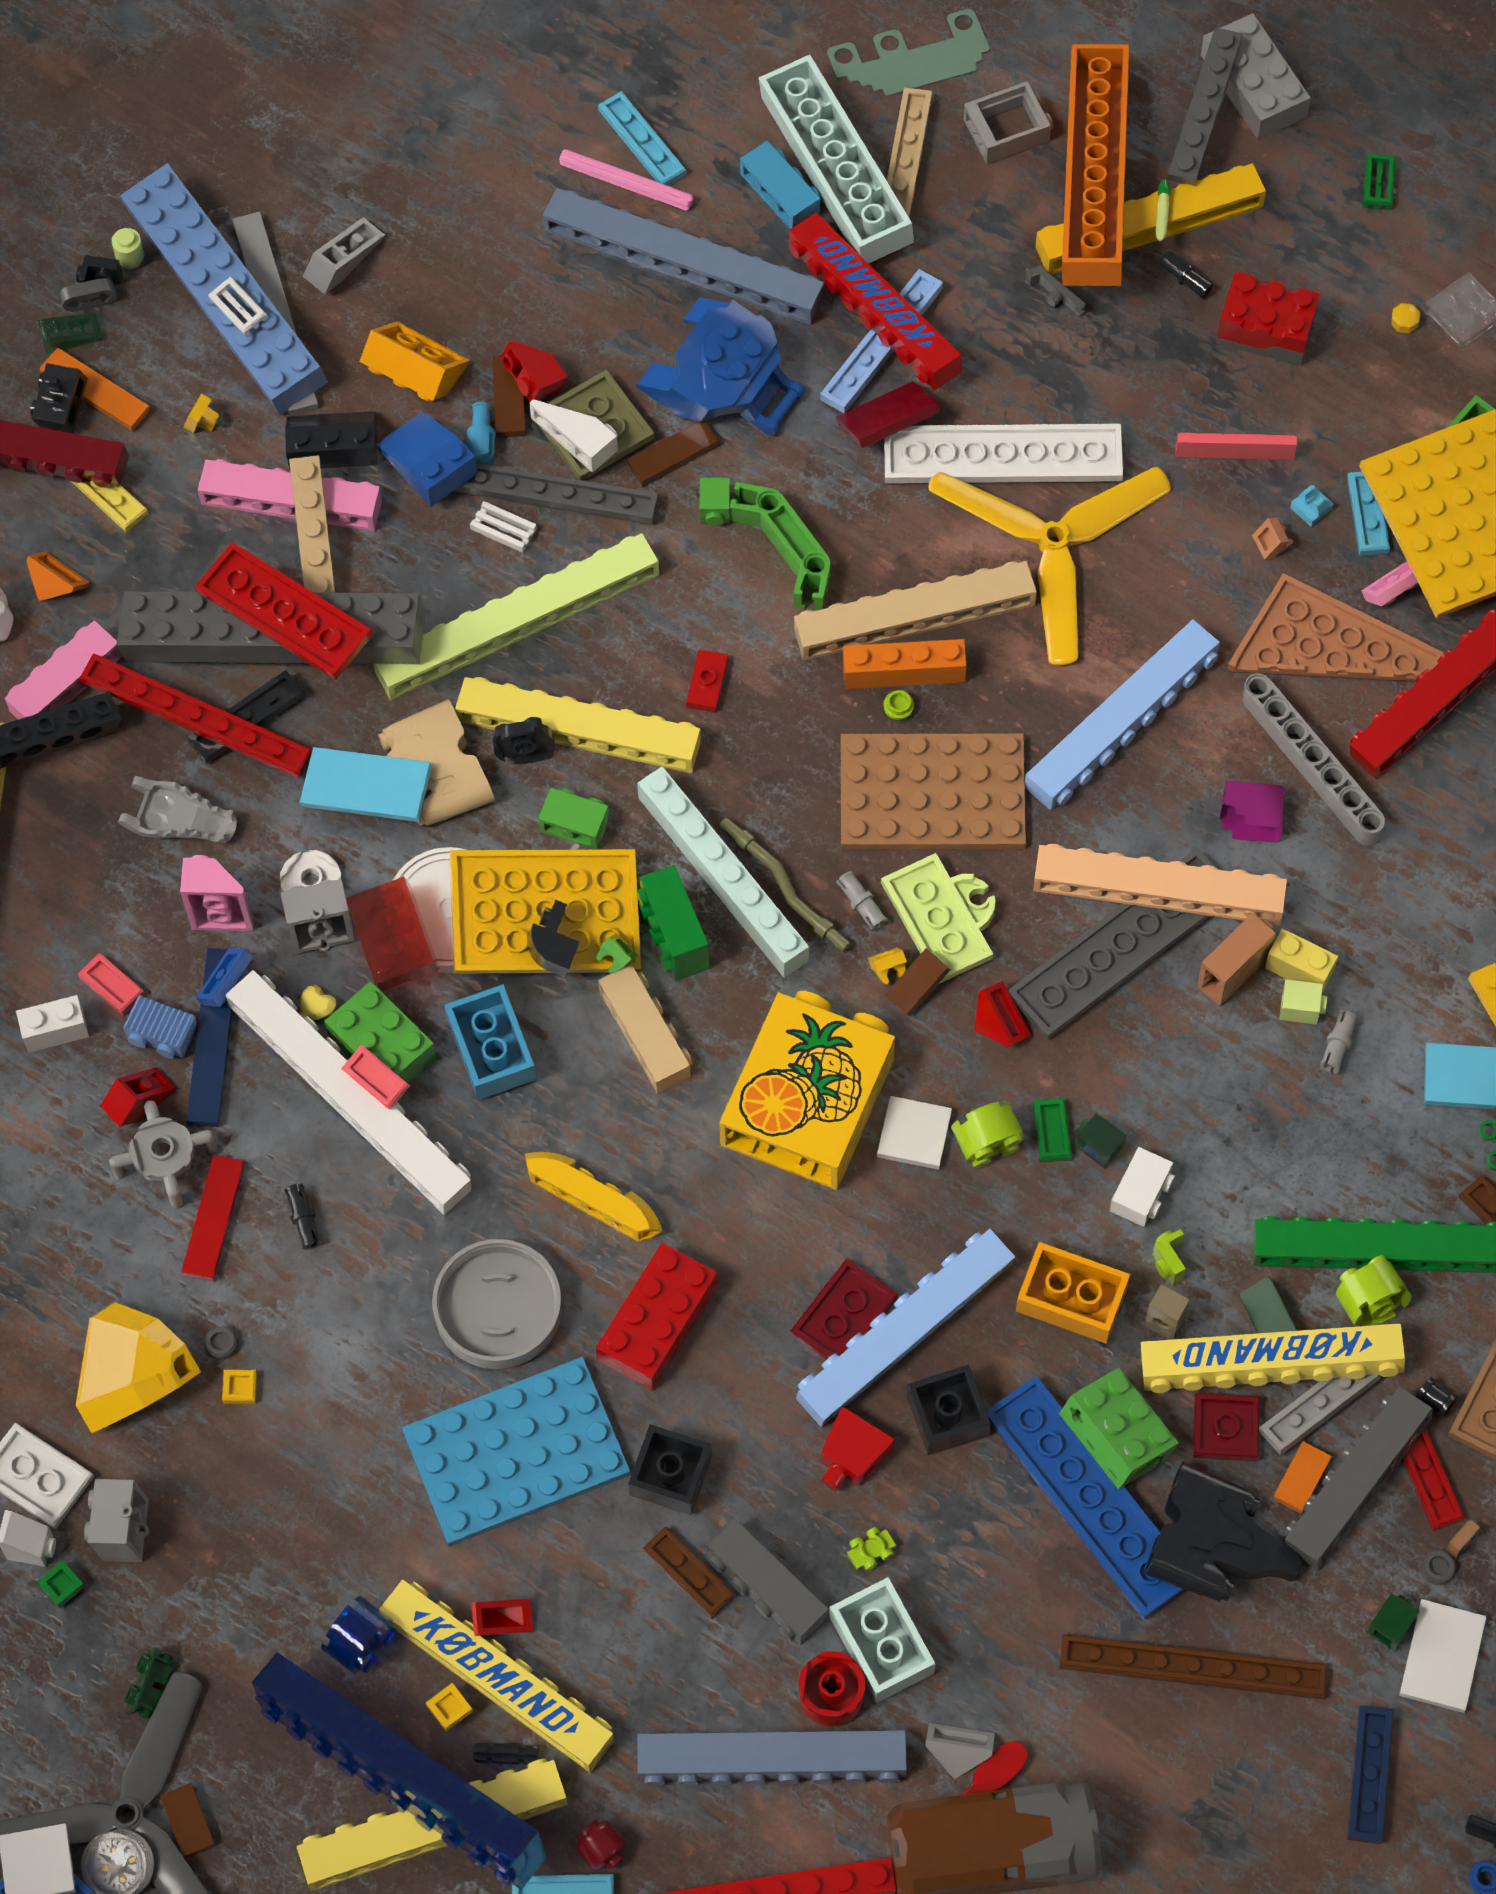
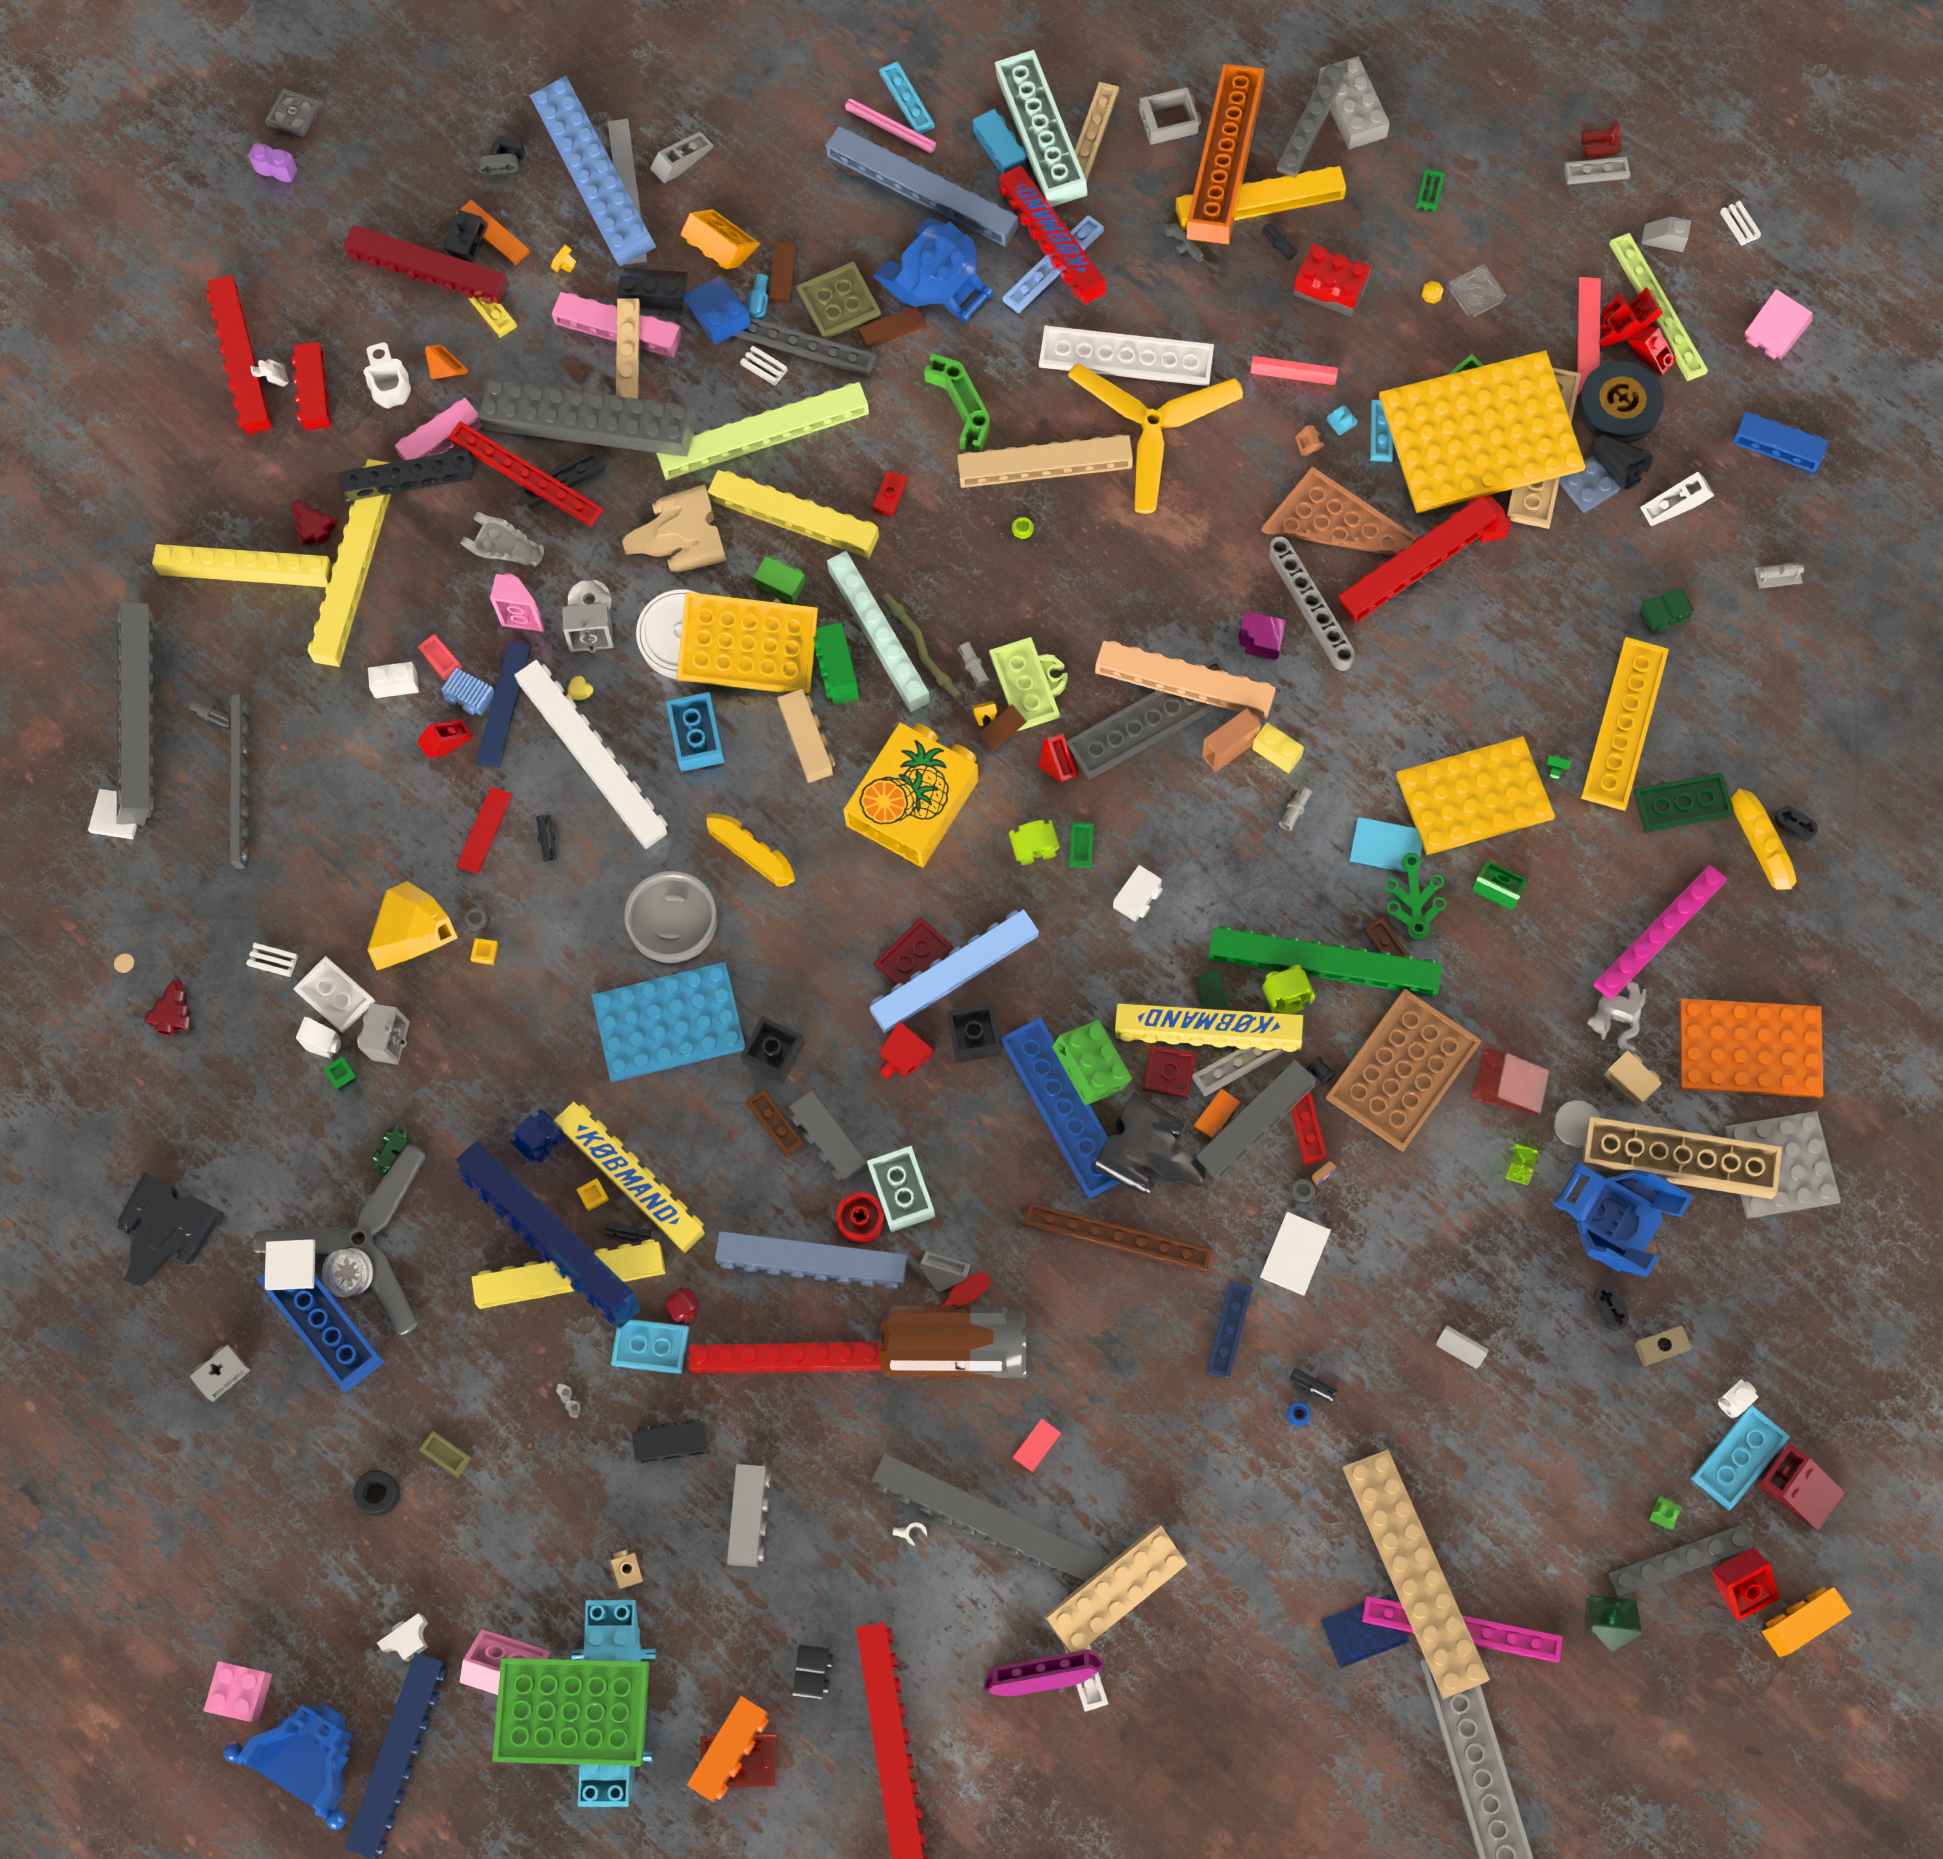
camera: 10 degrees right, 5 degrees up
clear green slope [37,313,103,354] -> none
light grey plate [109,1100,218,1209] -> none
yellowish green brick [112,228,144,269] -> none
reddish brown tile [160,1783,216,1859] -> none
red plate [194,542,373,680] -> none
blue plate [196,948,253,1007] -> none
white tile [208,277,269,337] -> none
medium azure tile [299,747,432,822] -> none
bright green piece [324,981,437,1083] -> none
coral tile [341,1045,410,1110] -> none
clear red brick [345,877,440,991] -> none
red slope [471,1599,533,1636] -> none
black plate [493,717,555,764] -> none
red slope [500,341,568,402] -> none
black brick [527,900,580,977] -> none
white slope [529,400,618,473] -> none
bright green tile [596,933,638,973] -> none
red brick [596,1242,718,1391] -> none
bright green brick [699,478,730,526] -> none
sand green piece [827,9,990,96] -> none
dark red tile [836,381,940,448] -> none
medium nougat plate [841,733,1026,850] -> none
orange brick [843,639,966,689] -> none
lime piece [847,1526,897,1571] -> none
white tile [877,1096,952,1170] -> none
light orange brick [1016,1242,1130,1344] -> none
light blue brick [1025,619,1219,811] -> none
clear green brick [1075,1113,1126,1169] -> none
dark tan piece [1145,1284,1190,1340] -> none
lime bracket [1152,1229,1186,1285] -> none
yellowish green piece [1156,179,1171,241] -> none
yellowish green brick [1279,979,1327,1025] -> none
bright pink plate [1361,561,1419,606] -> none
dark green brick [1367,1593,1420,1652] -> none

